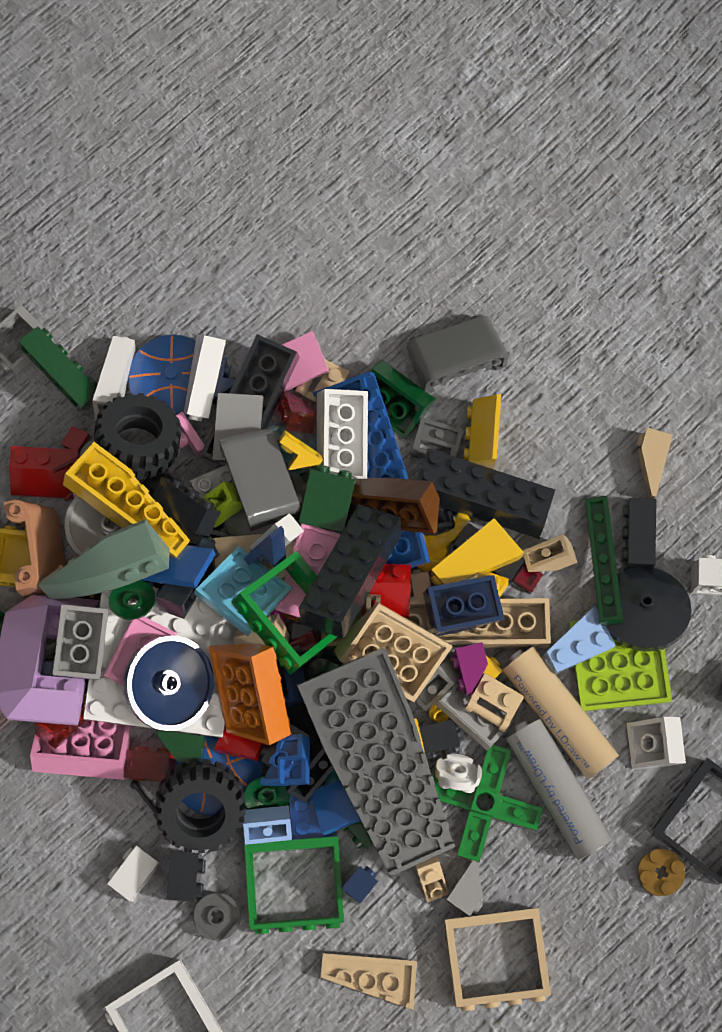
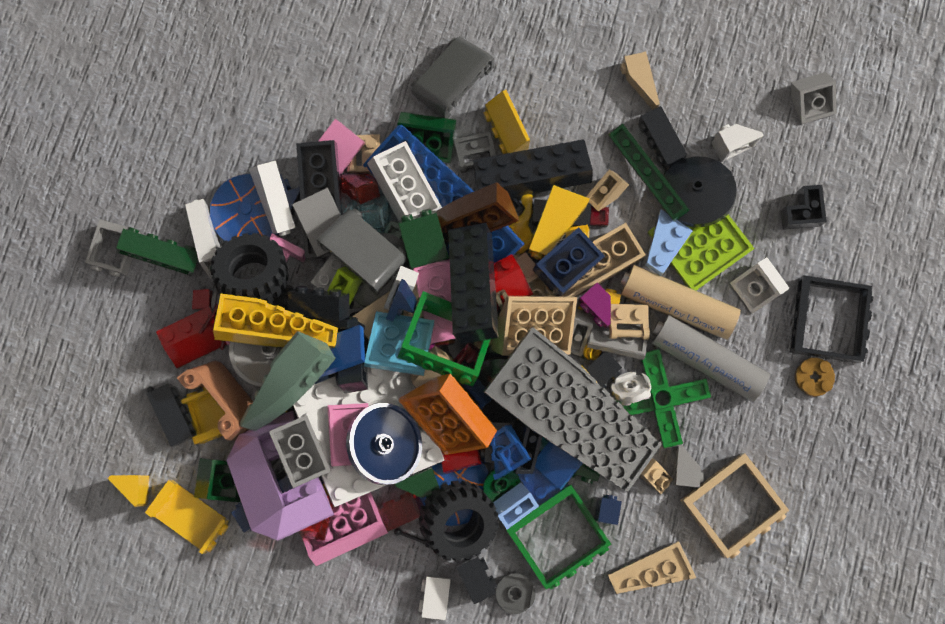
camera: 30 degrees left, 5 degrees up
dark green dish [109,580,156,620] -> none
yellow slope [280,430,323,470] -> none

